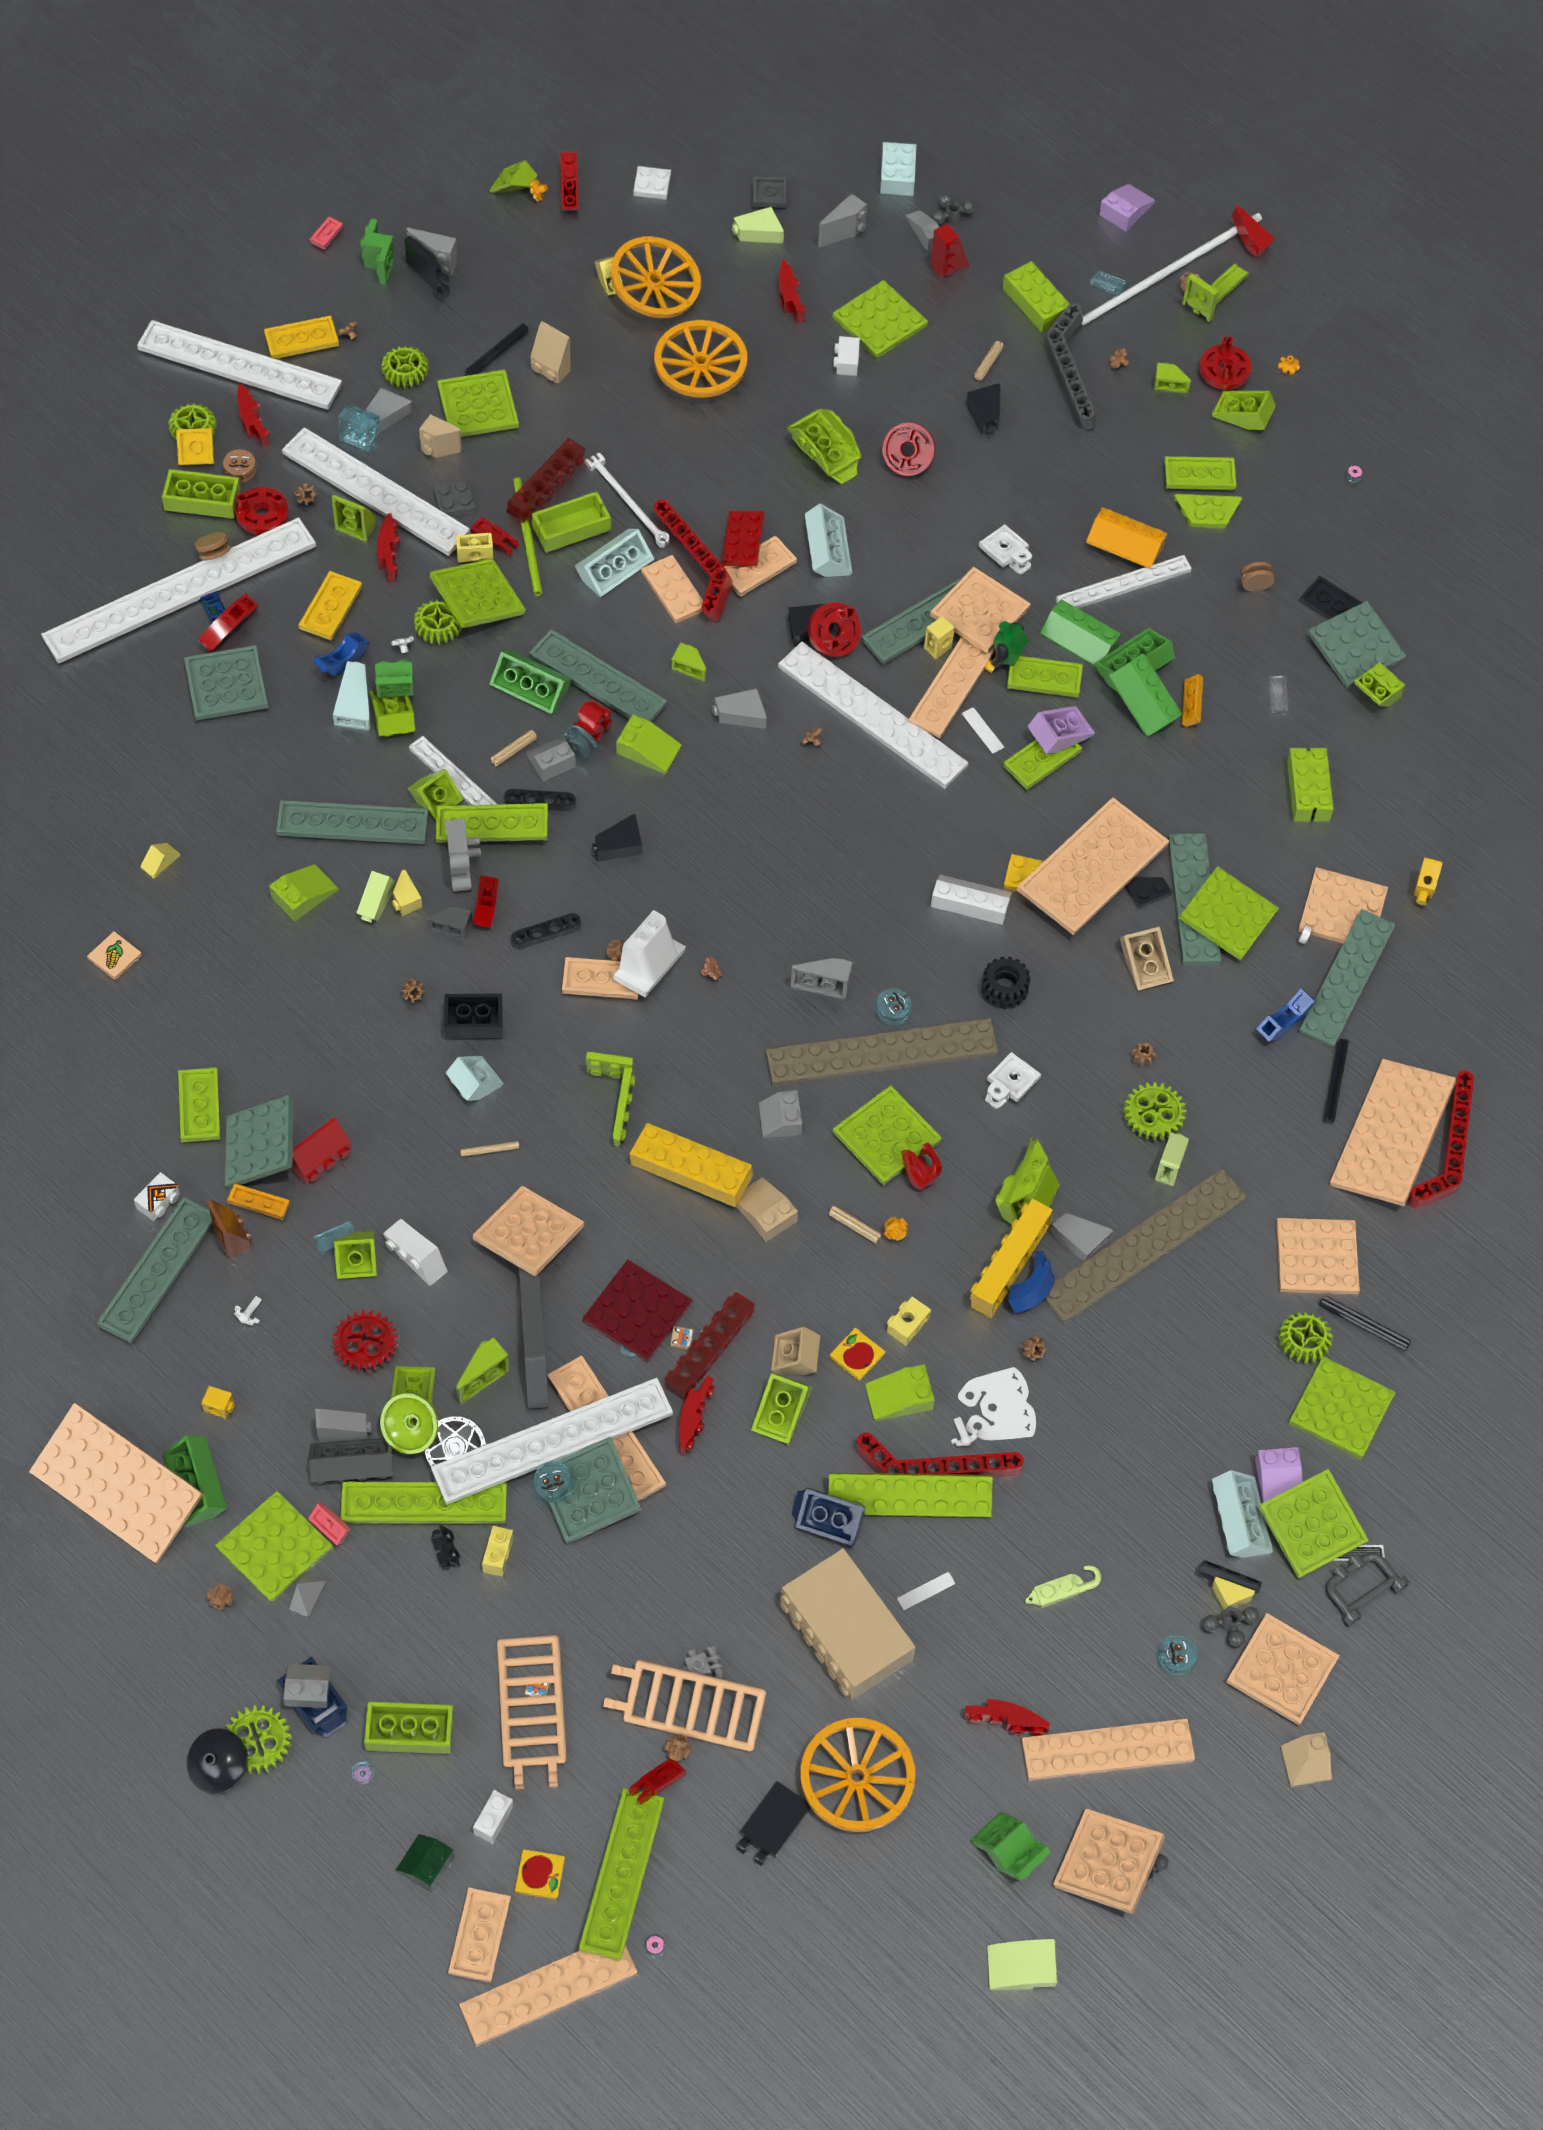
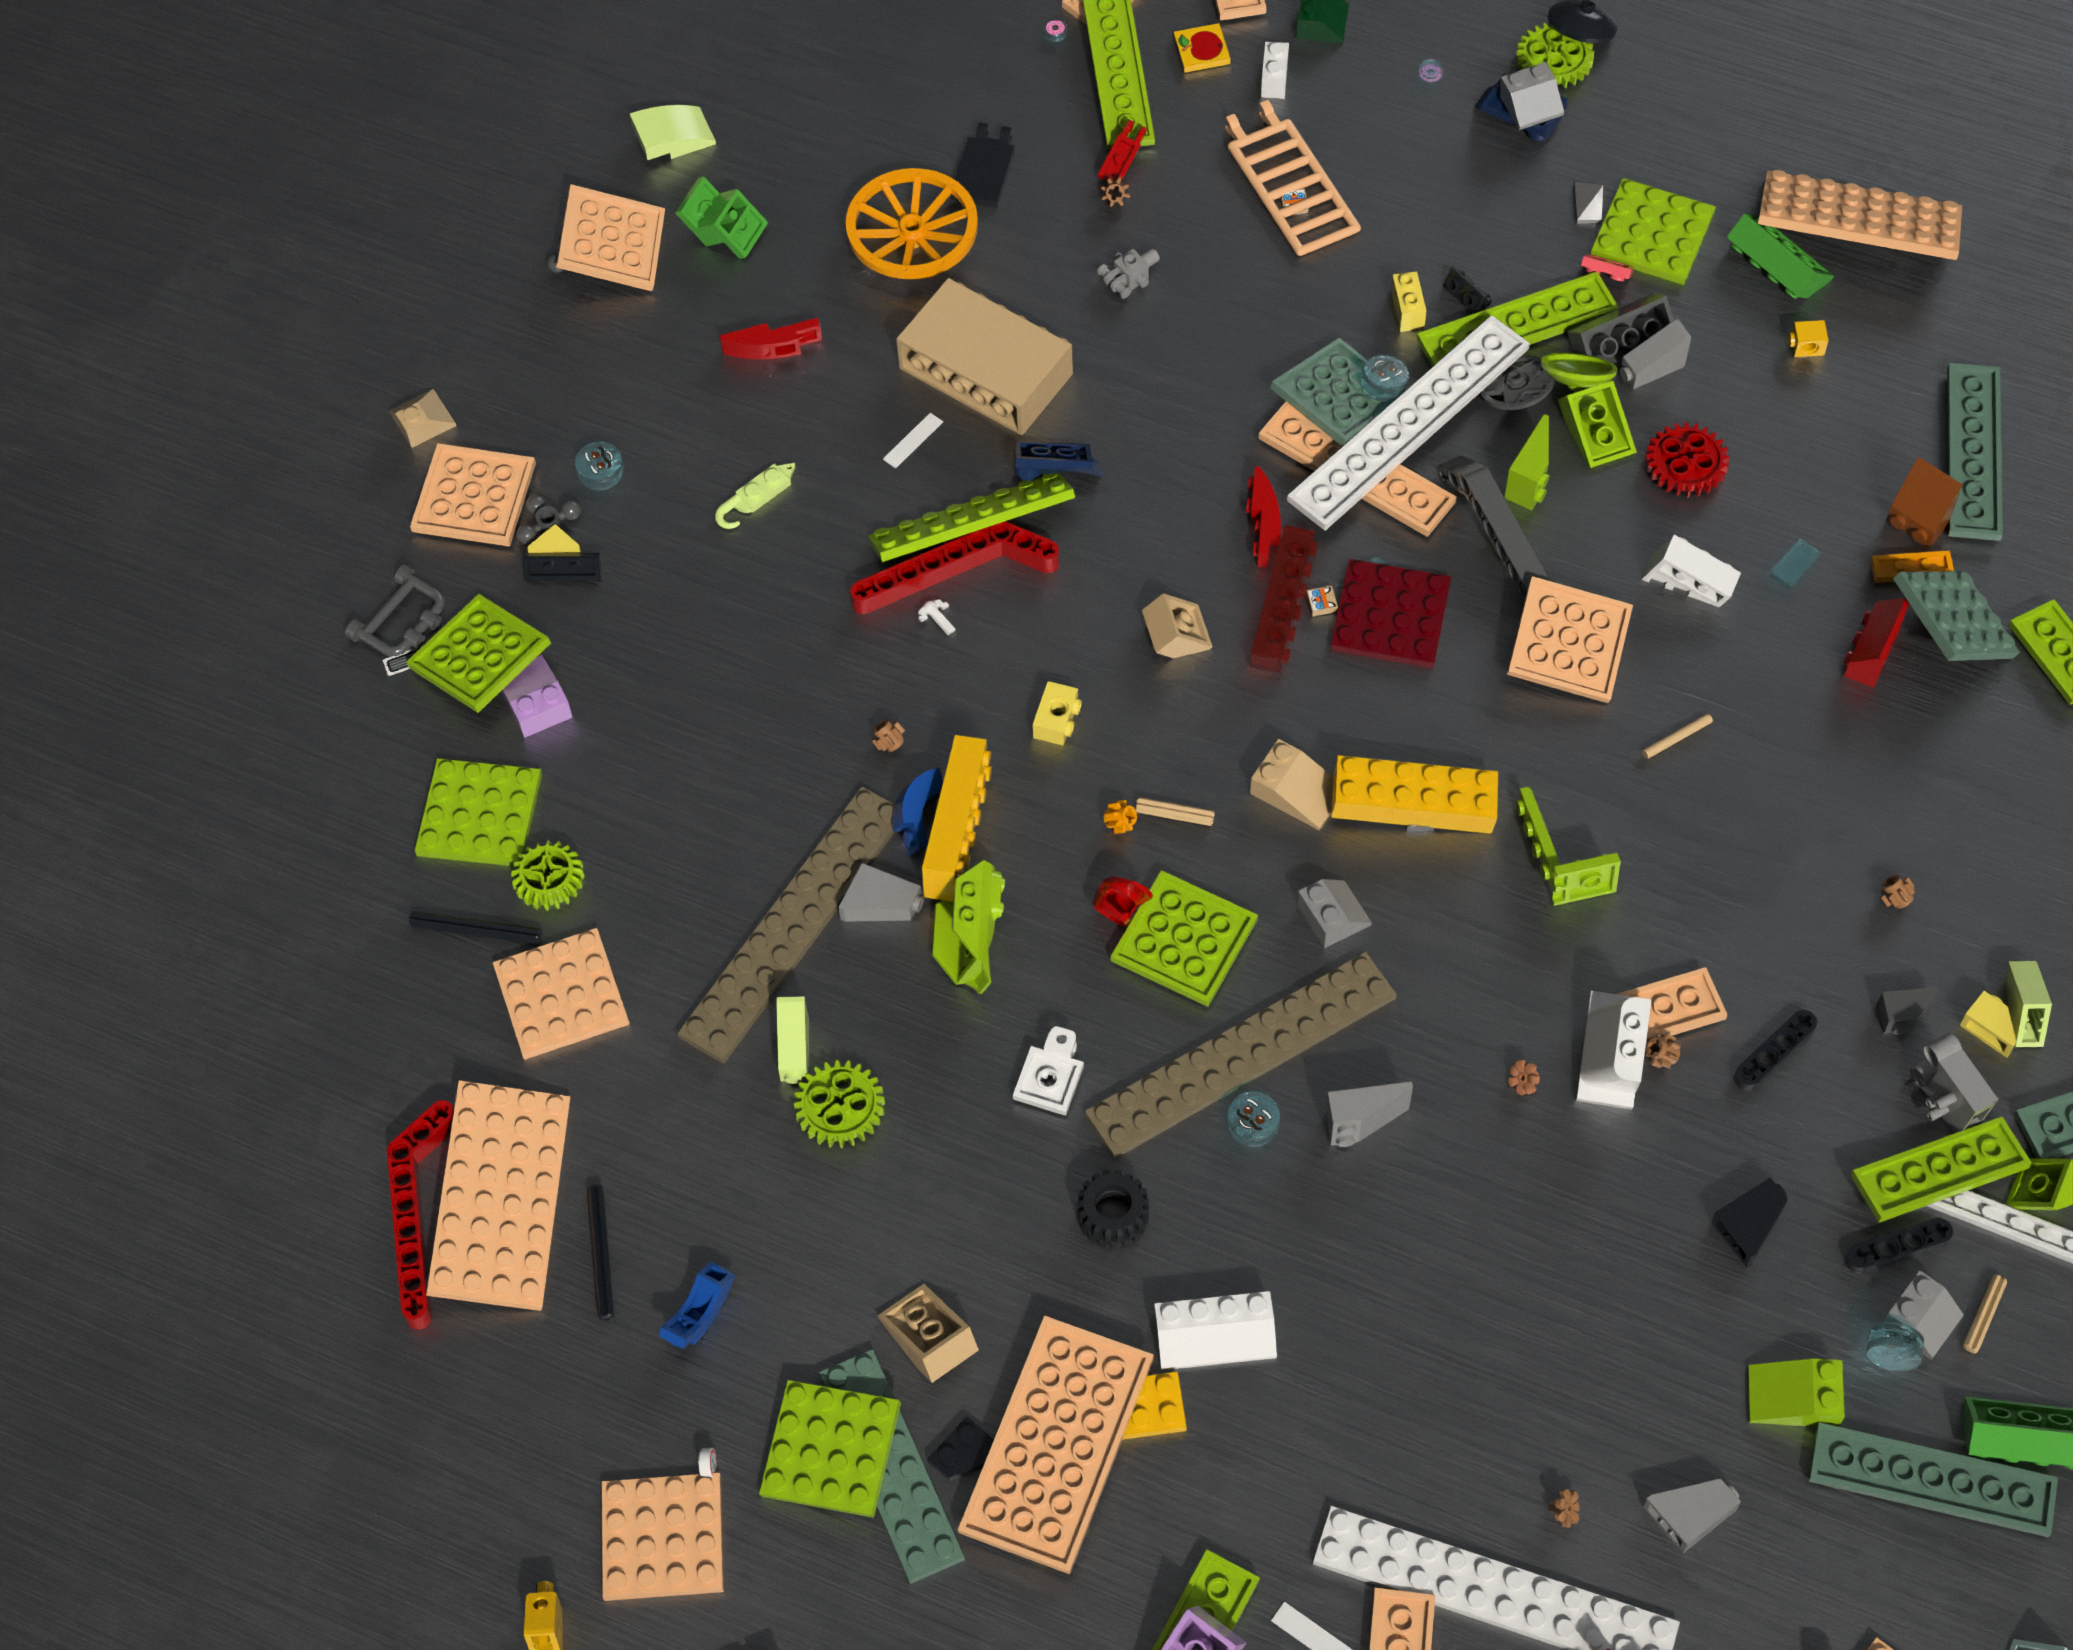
camera: 165 degrees right, 0 degrees up
white brick [134,1172,180,1222] -> none
medium nougat gear [206,1584,234,1610] -> none
white piece [234,1296,262,1326] -> none
lime slope [334,1231,377,1279] -> none
lime brick [364,1702,454,1754] -> none
black brick [444,993,503,1038] -> none
light aqua slope [446,1056,504,1101] -> none
red slope [472,875,499,928] -> none
red brick [573,699,613,743] -> none
light nougat bar [603,1660,766,1752] -> none
lime slope [672,643,706,682] -> none
lime slope [751,1373,813,1444] -> none
tile [829,1328,886,1382] -> none
lime slope [865,1364,935,1422] -> none
white piece [958,1367,1036,1441] -> none
light nougat plate [1021,1719,1195,1781] -> none
medium nougat gear [1132,1042,1156,1066] -> none
light aqua slope [1212,1470,1273,1558] -> none
sand green plate [1299,909,1396,1048] -> none

